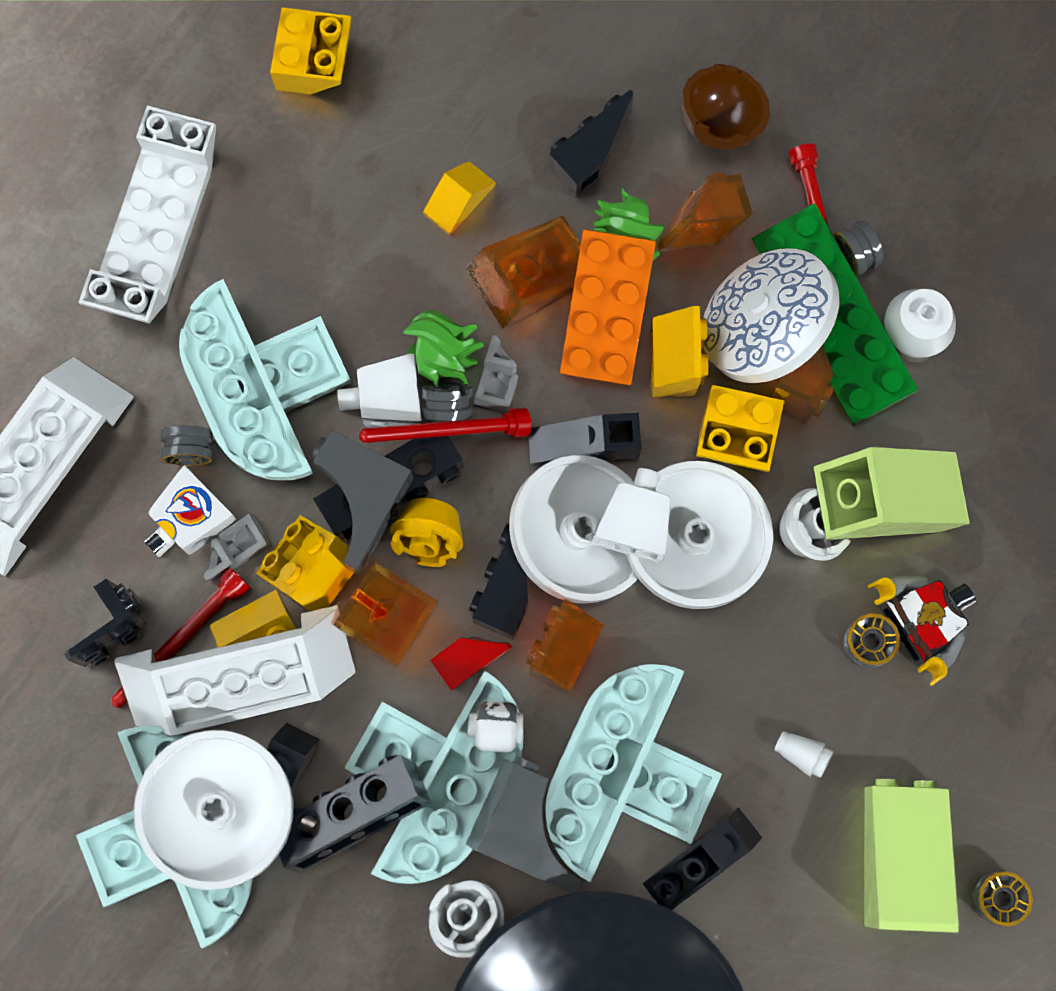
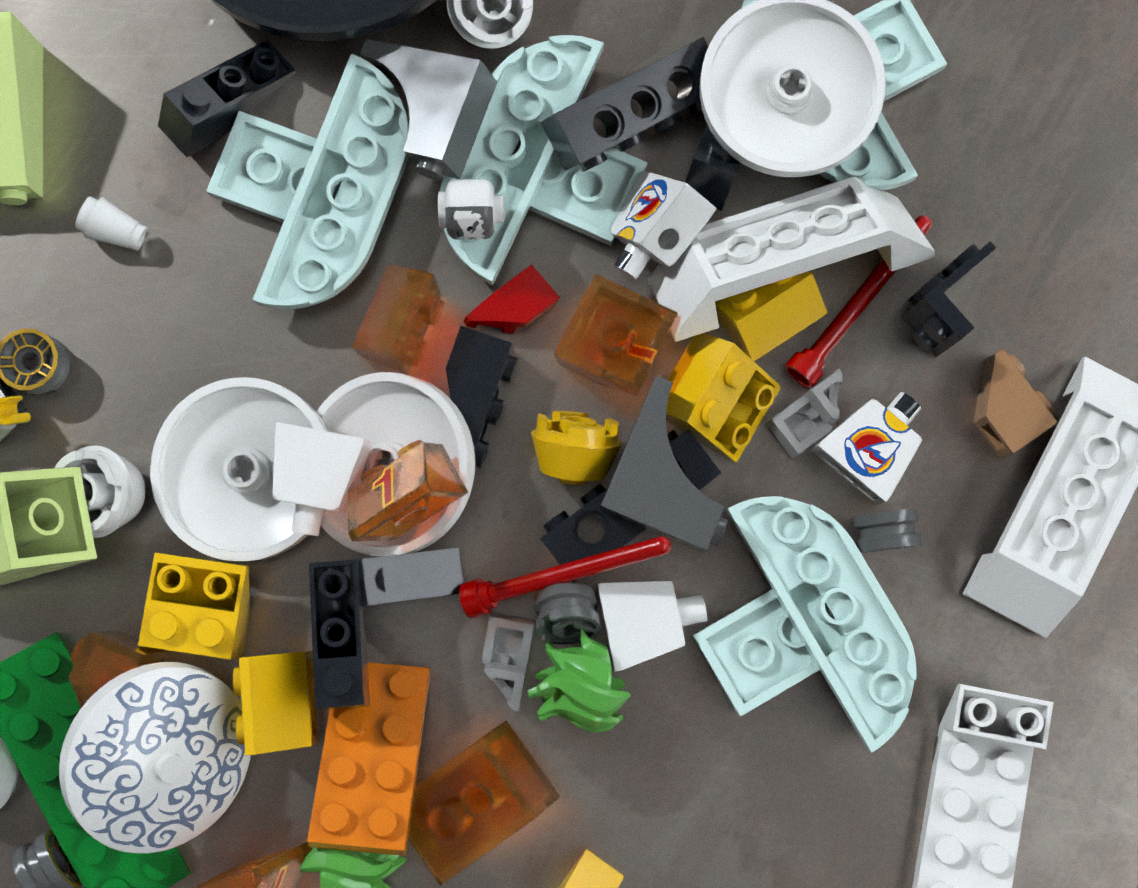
camera: 175 degrees right, 5 degrees up
none -> black slope [309,559,370,710]
none -> clear orange slope [348,440,469,542]
none -> white torso [611,170,717,280]
none -> medium nougat slope [974,348,1058,458]

